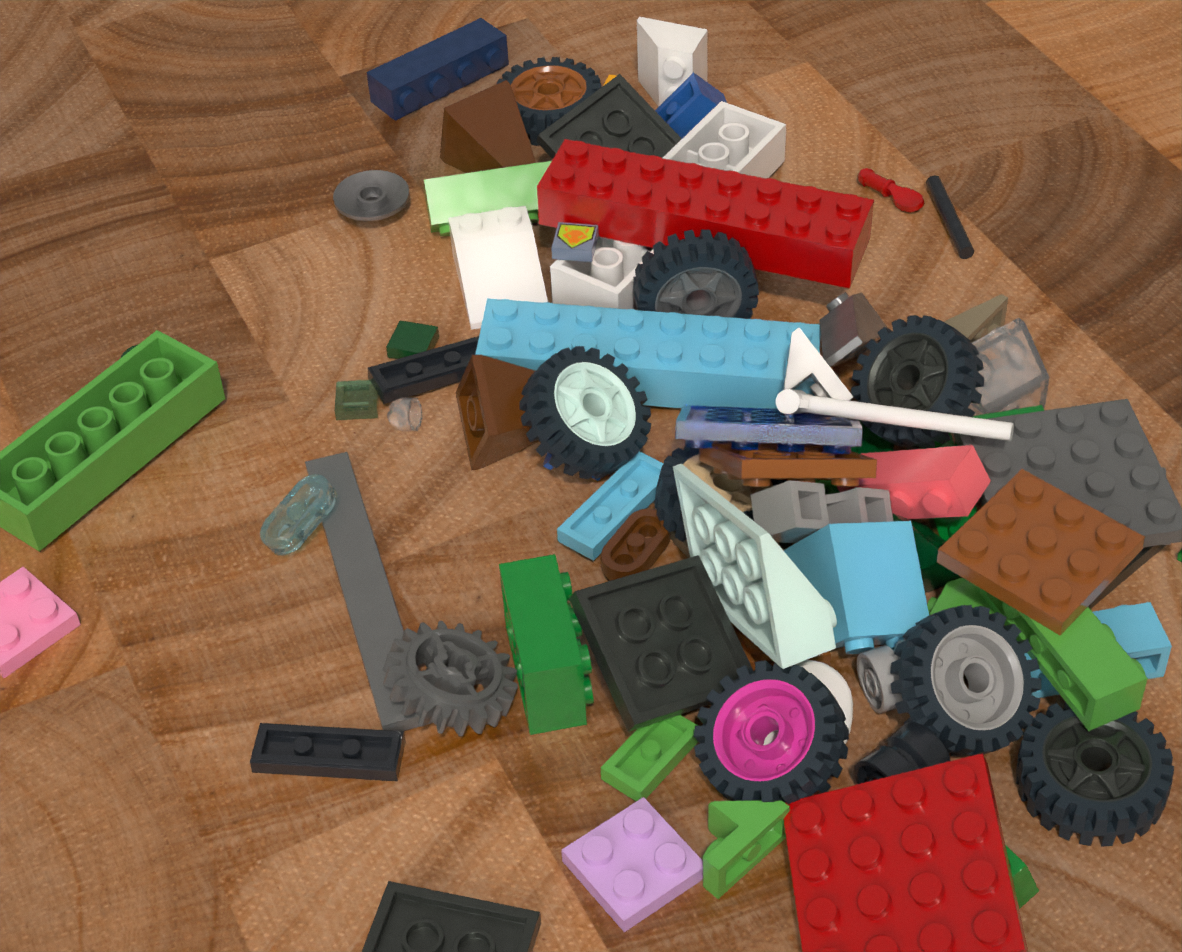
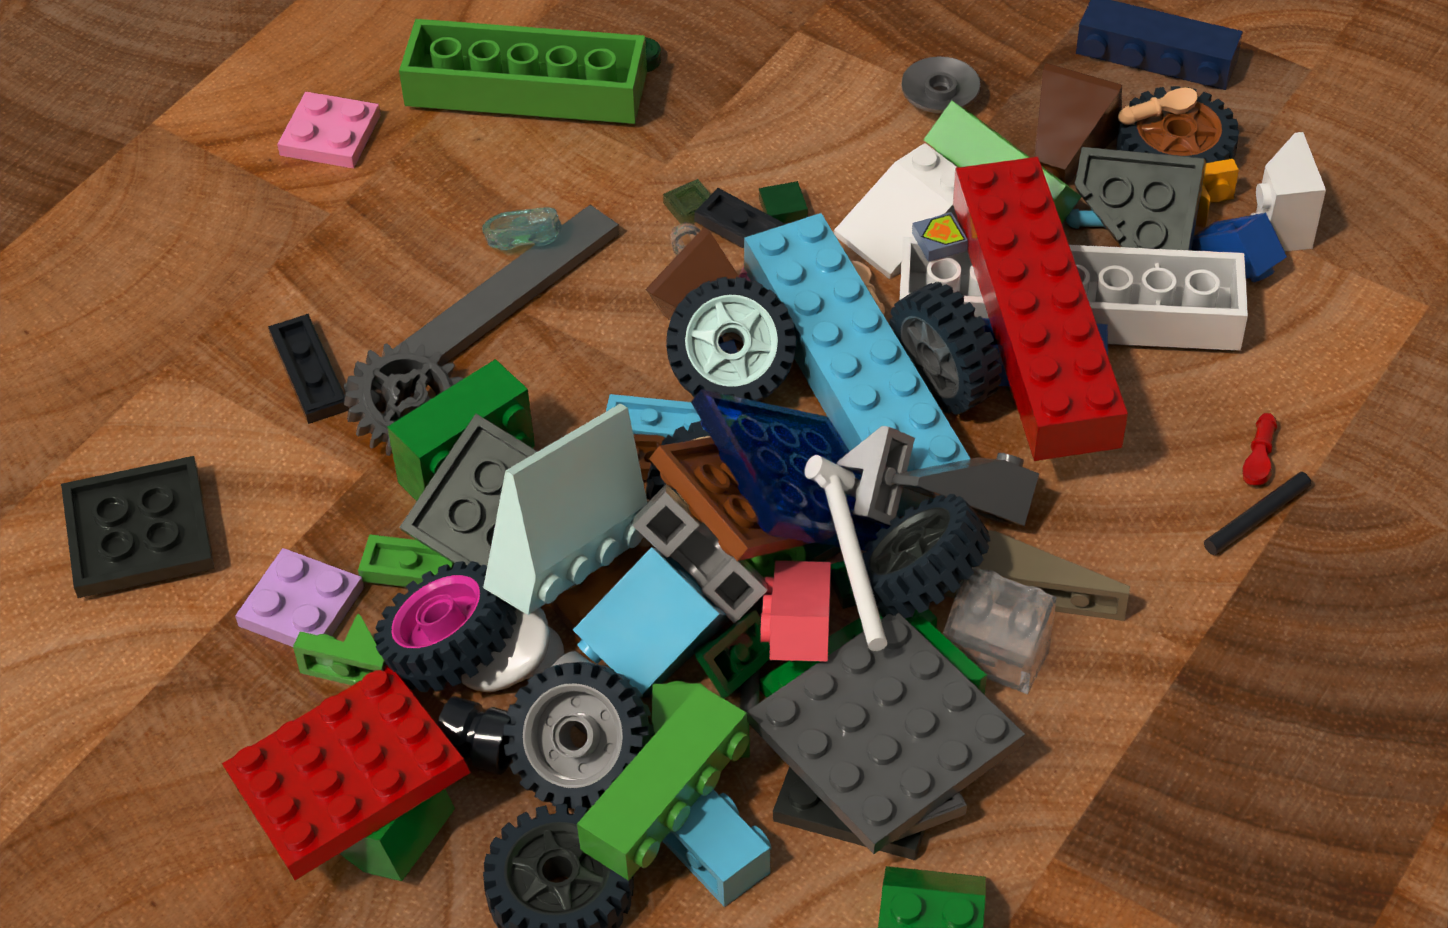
camera: 60 degrees right, 5 degrees up
dark orange plate [937,469,1145,636] -> none
none -> light nougat piece [1118,87,1197,125]

